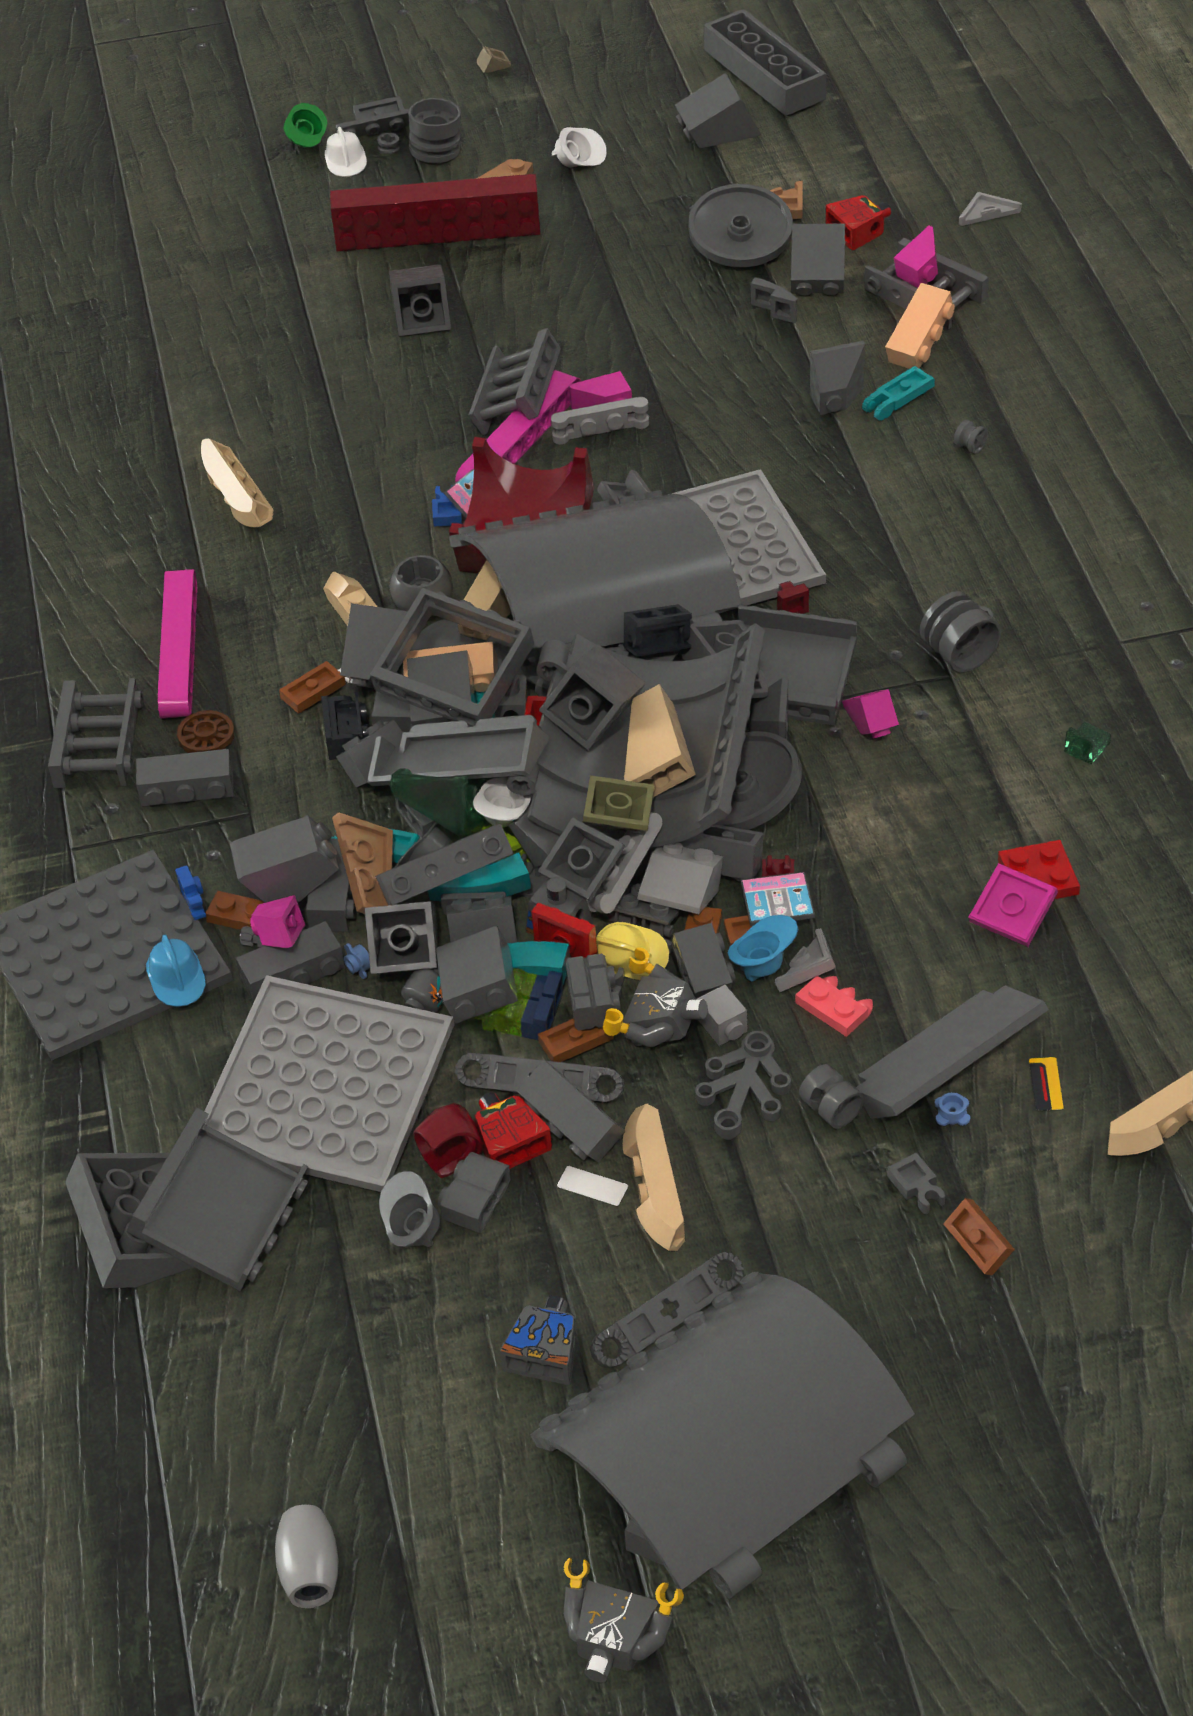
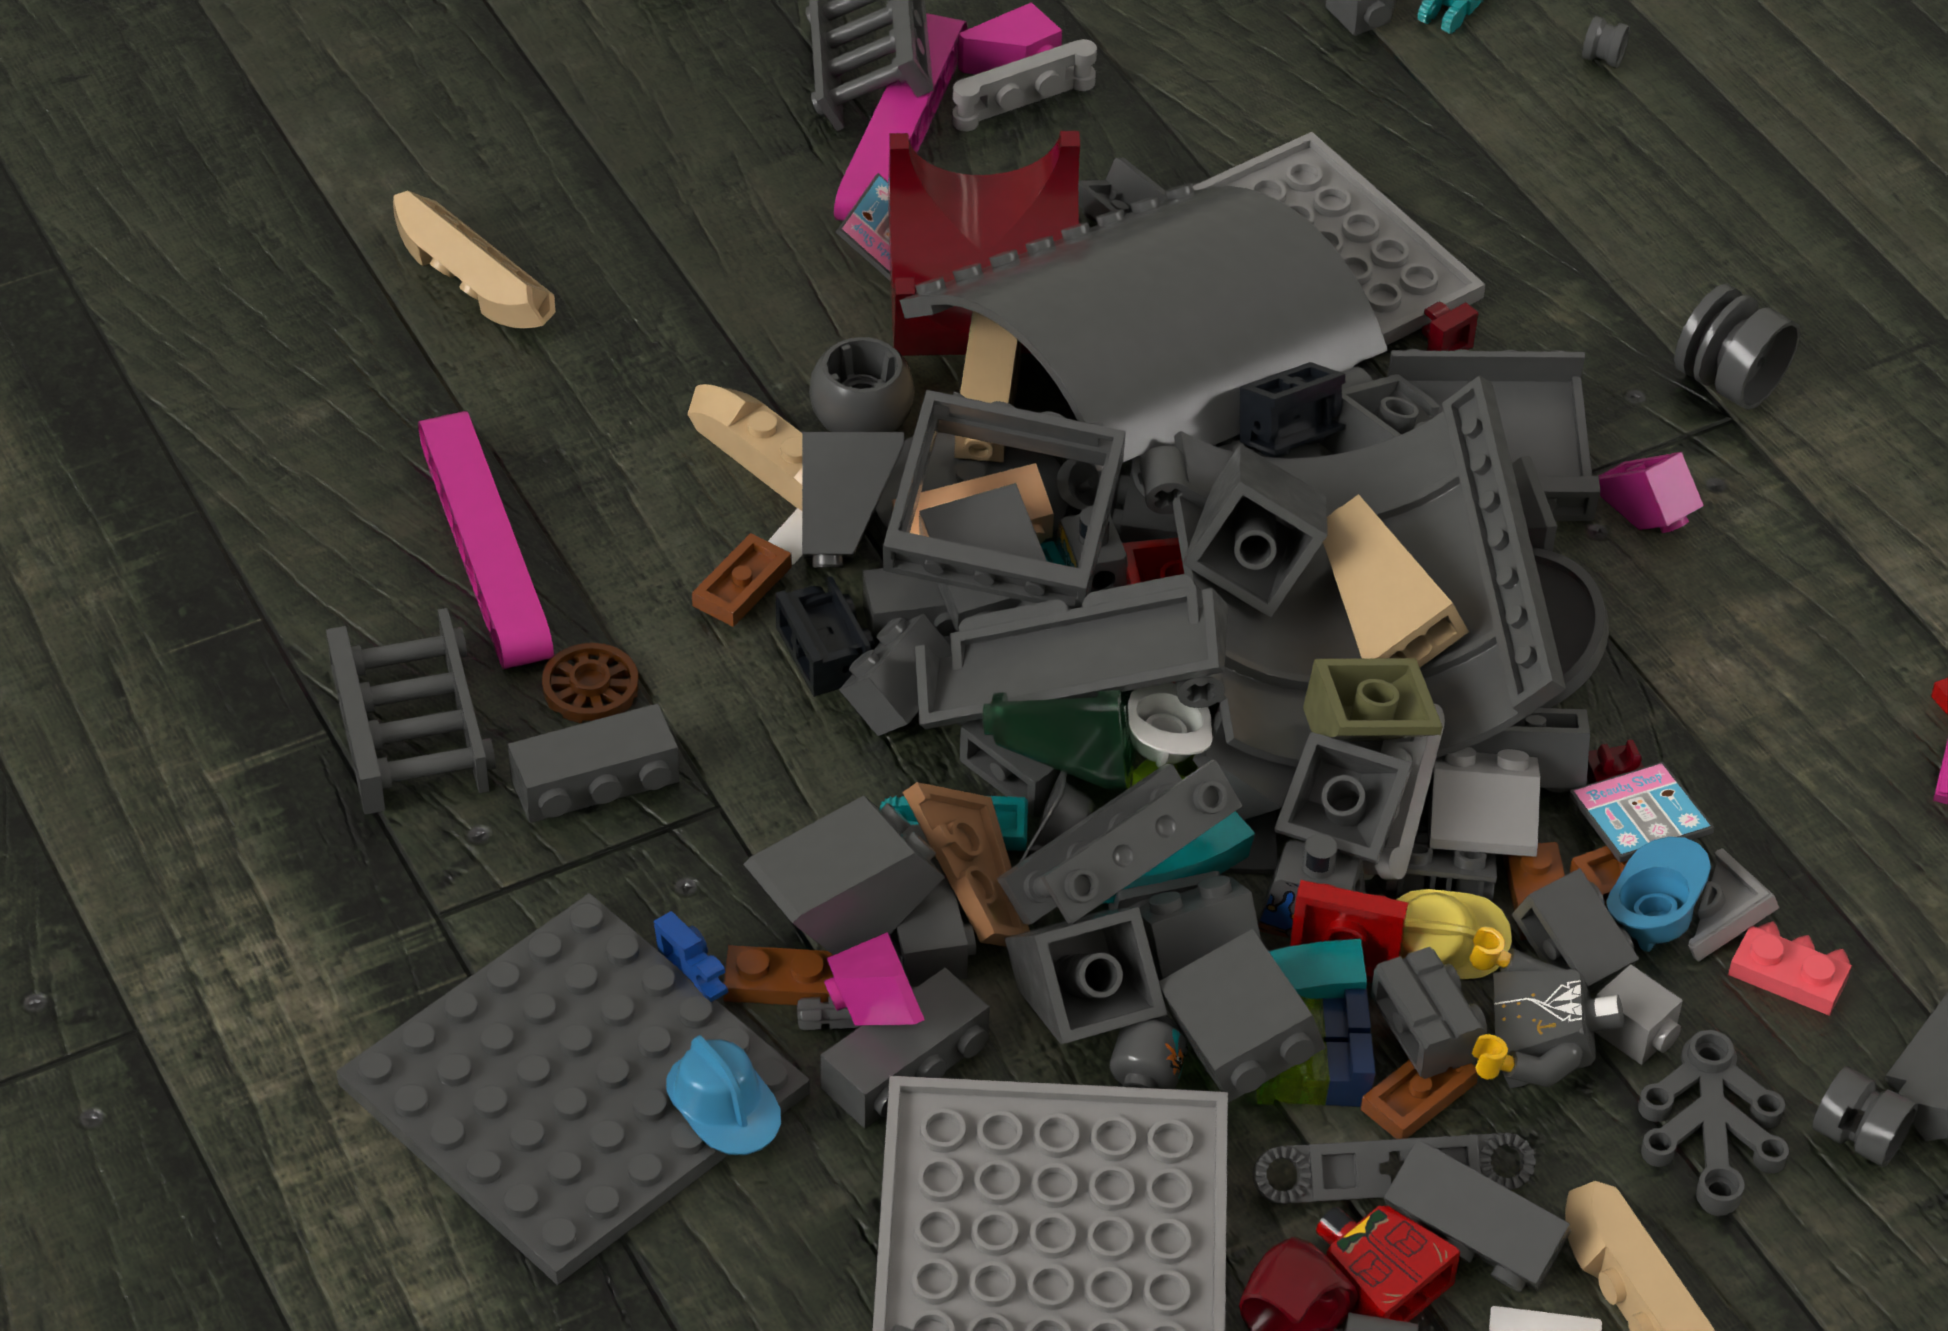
camera: 20 degrees left, 0 degrees up
medium blue plate [343,943,370,979] -> none
blue plate [432,485,462,527] -> none

